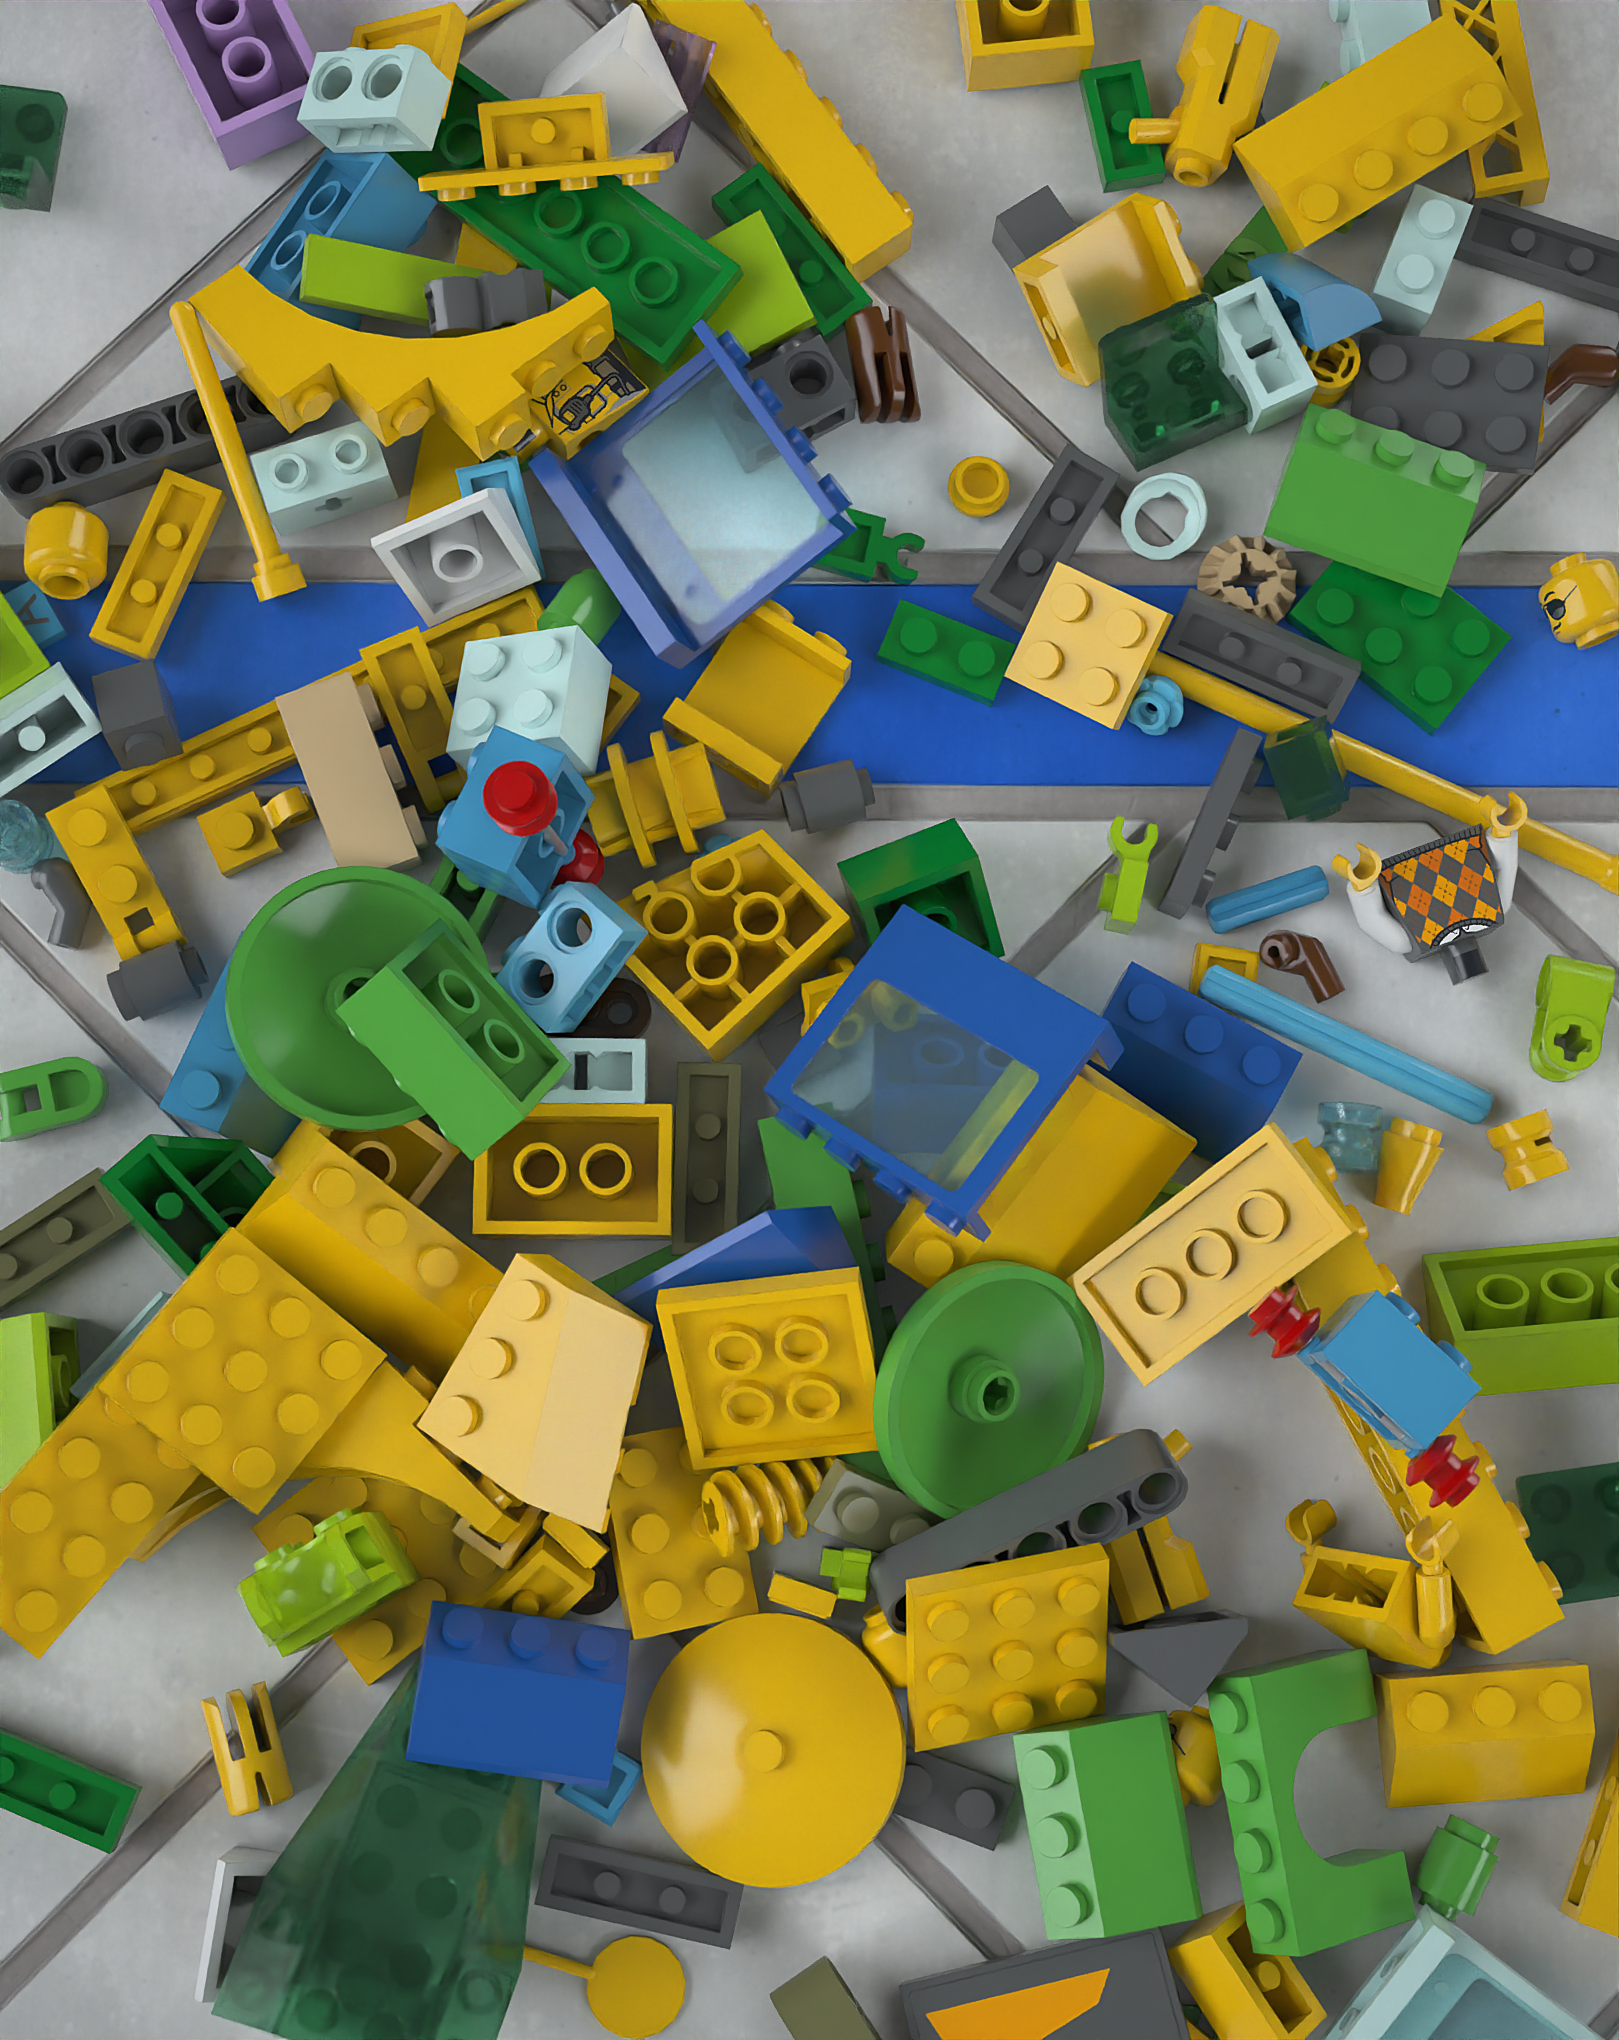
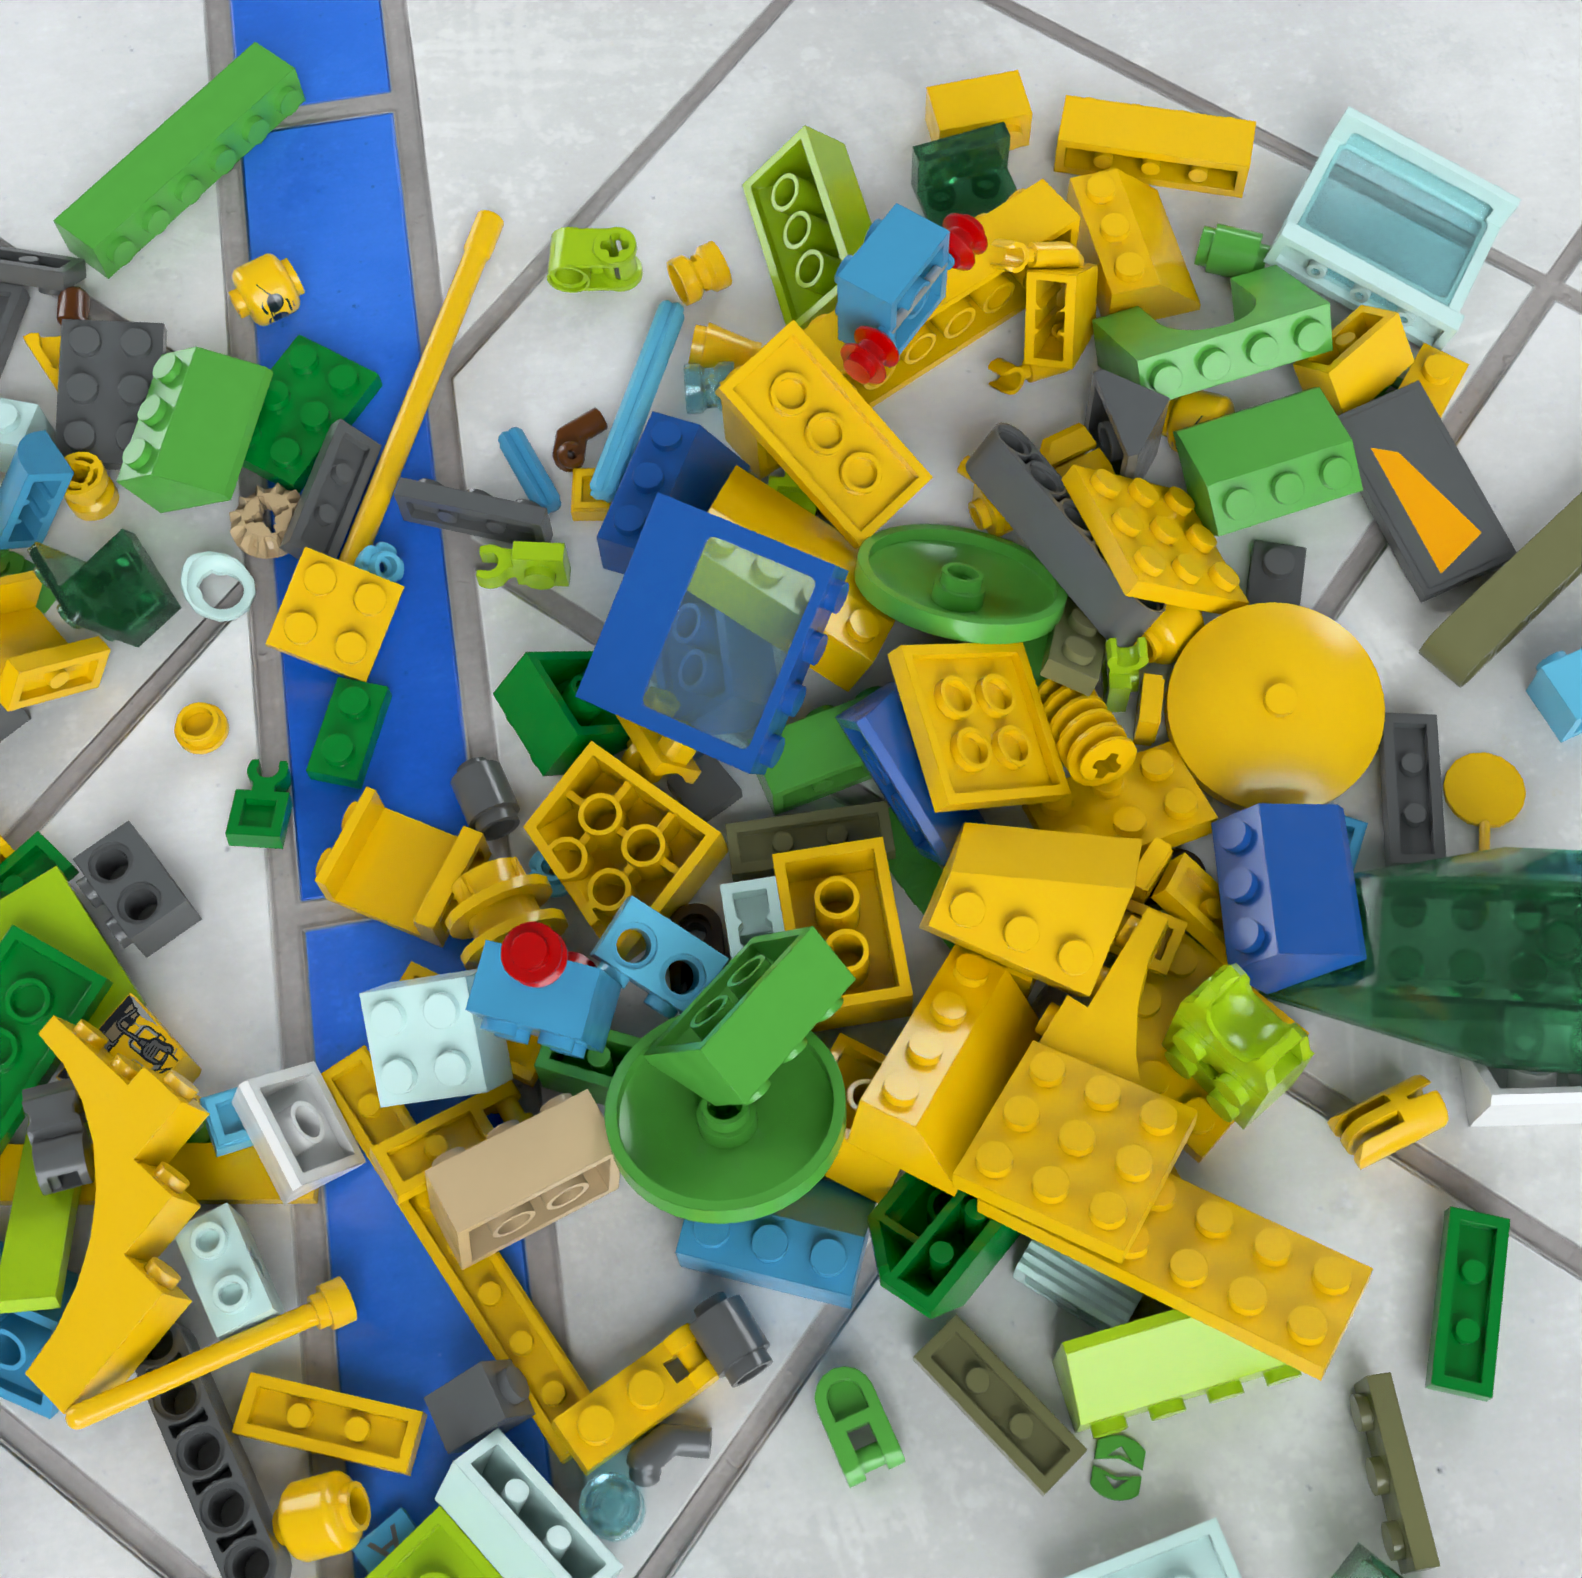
camera: 90 degrees left, 15 degrees down
yellow plate [196,786,317,878] -> none
clear light blue panel [528,319,858,670] -> none
bright green brick [537,569,621,647] -> none
reddish brown arm [844,306,921,424] -> none
dark grey plate [971,443,1121,634] -> none
light aqua brick [1195,276,1318,436] -> none
clear green brick [1263,714,1351,821] -> none
torso [1332,790,1528,986] -> none

